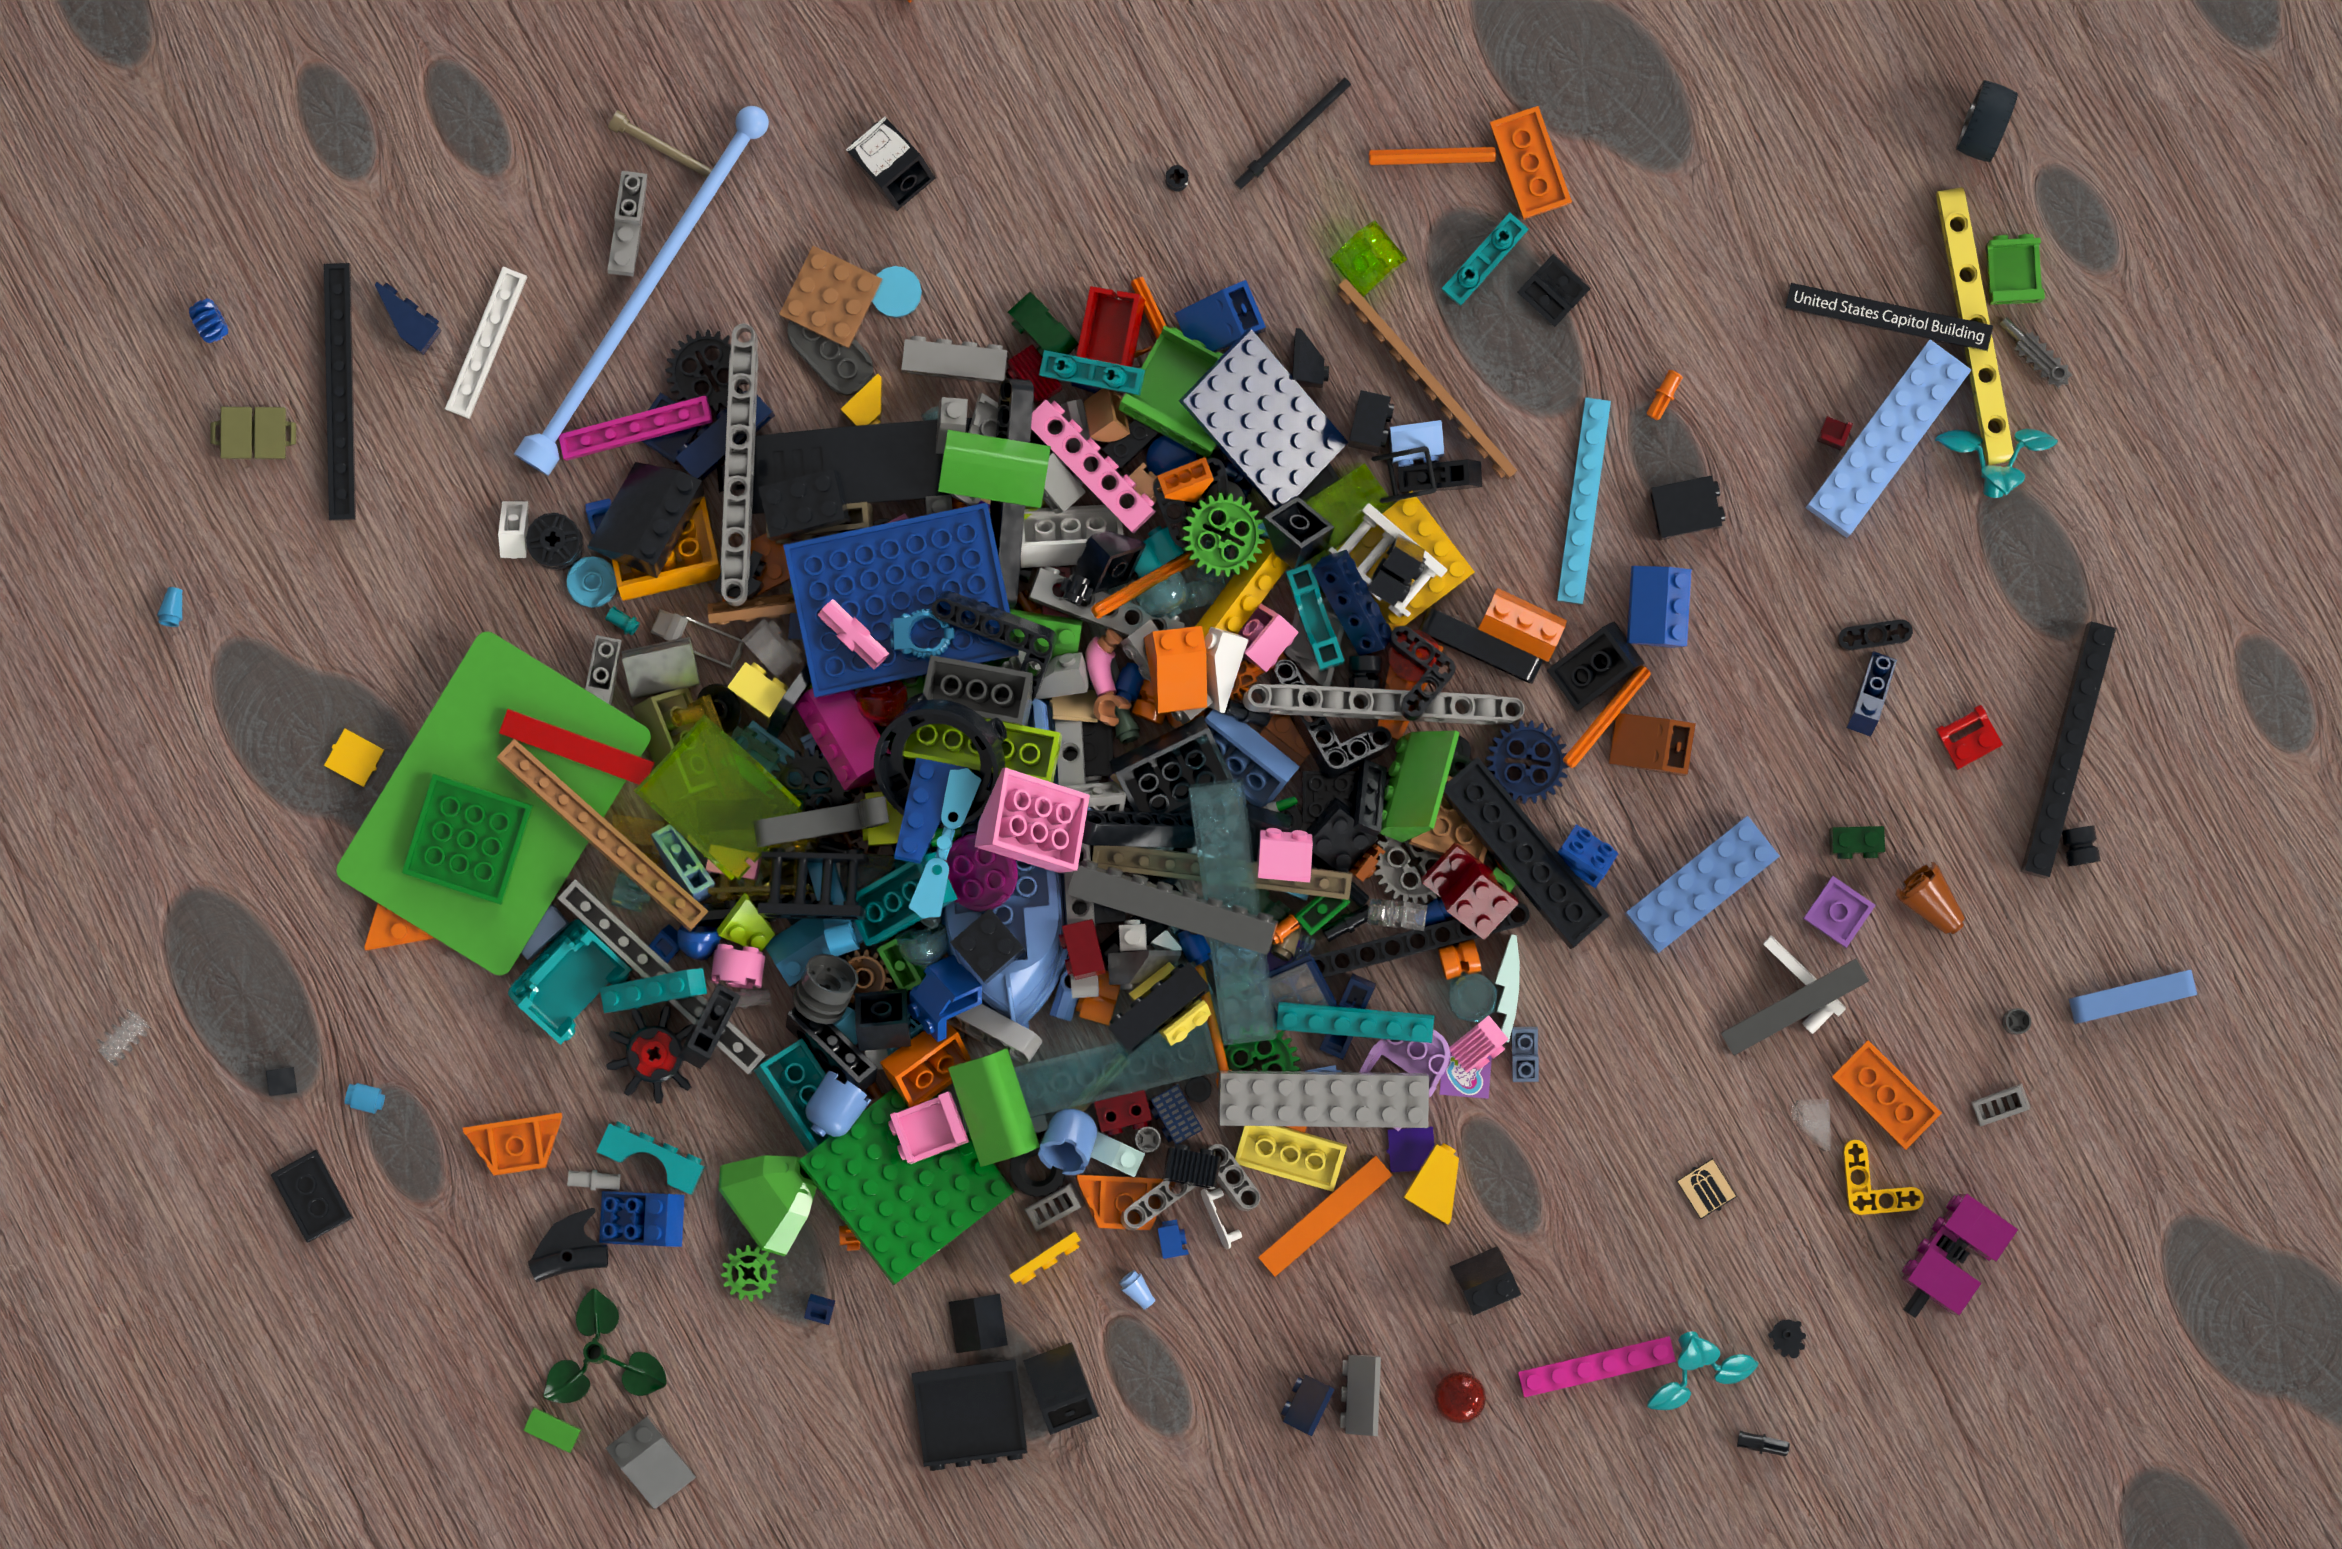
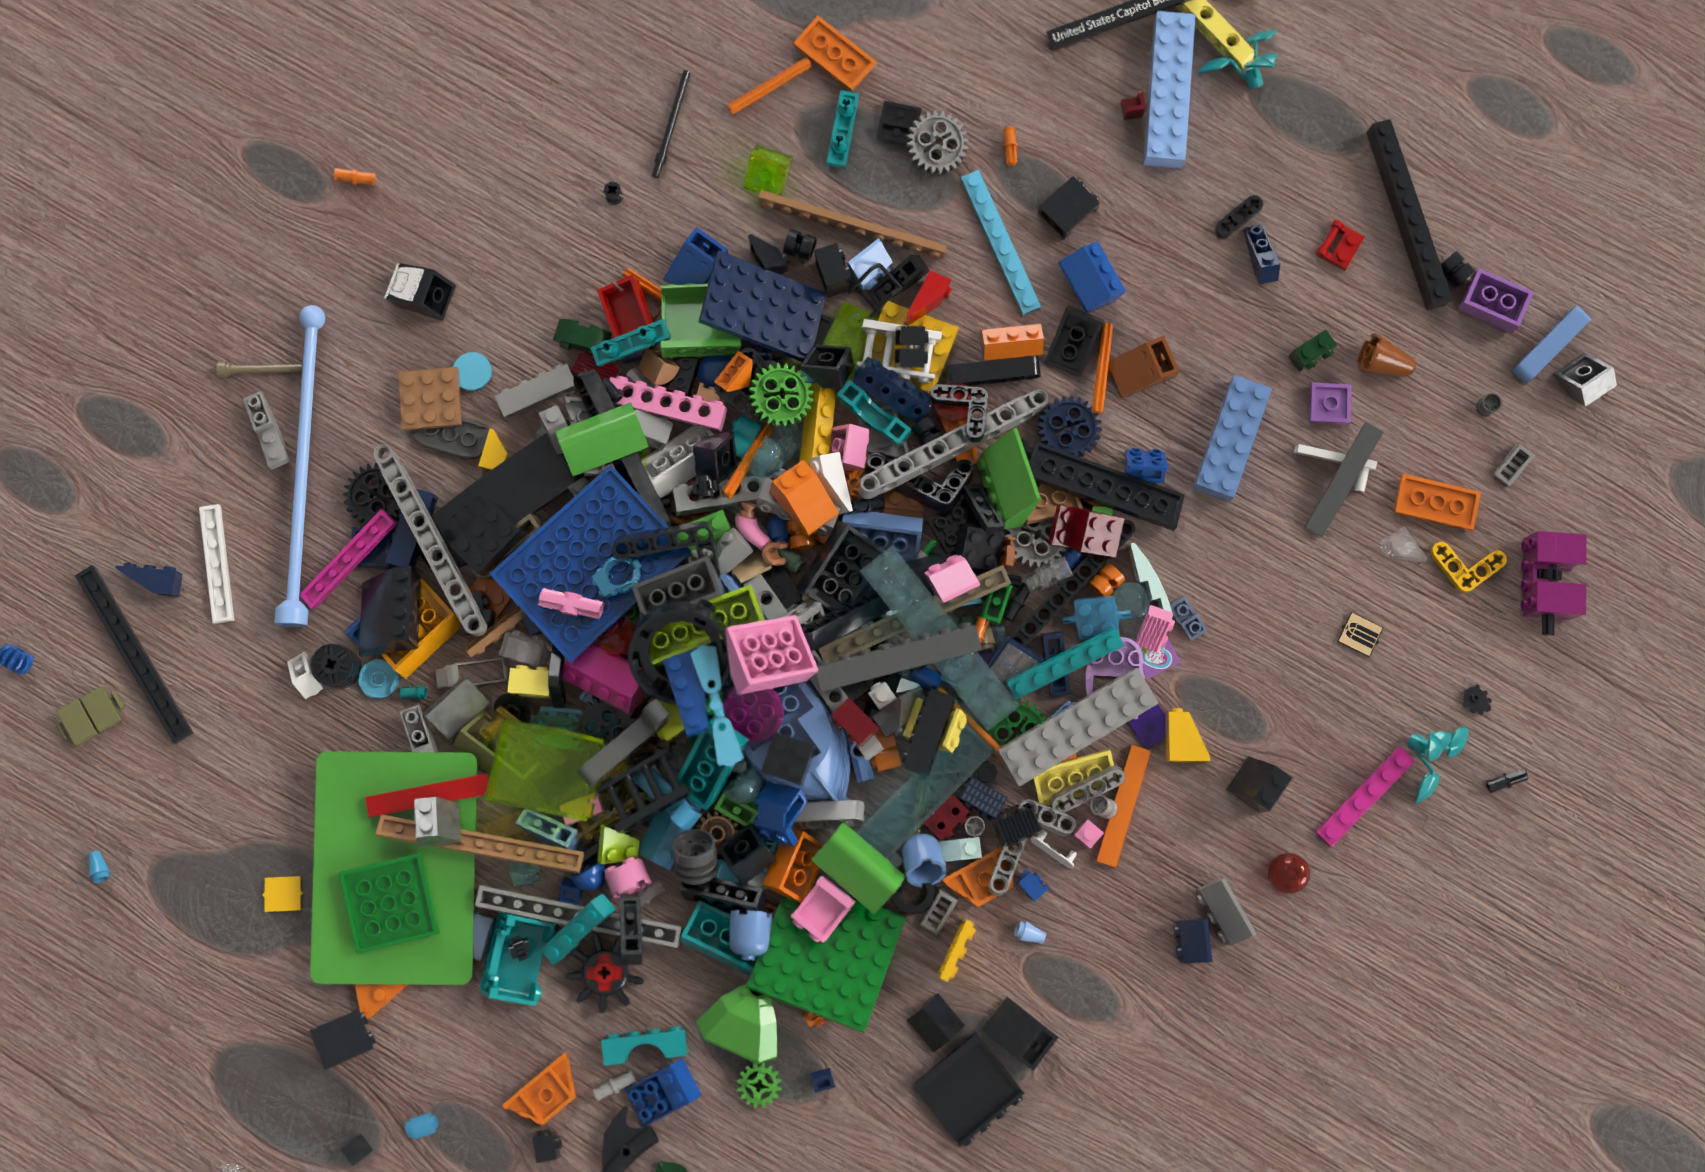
camera: 25 degrees left, 5 degrees down
none -> black slope [310,1009,376,1070]
none -> flat silver slope [414,797,461,847]
none -> black gear [507,935,532,962]
none -> black brick [532,1129,562,1163]
none -> black pin [602,377,624,403]
none -> black wheel [783,229,817,261]
none -> red slope [904,270,952,326]
none -> light grey gear [906,110,969,175]
none -> light grey beam [1050,766,1125,813]
none -> dark azure plate [1062,595,1132,640]
none -> bright pink brick [1072,820,1103,849]
none -> light grey wheel [1090,795,1117,819]
none -> medium lavender brick [1457,268,1534,333]
none -> flat silver slope [1555,353,1617,407]

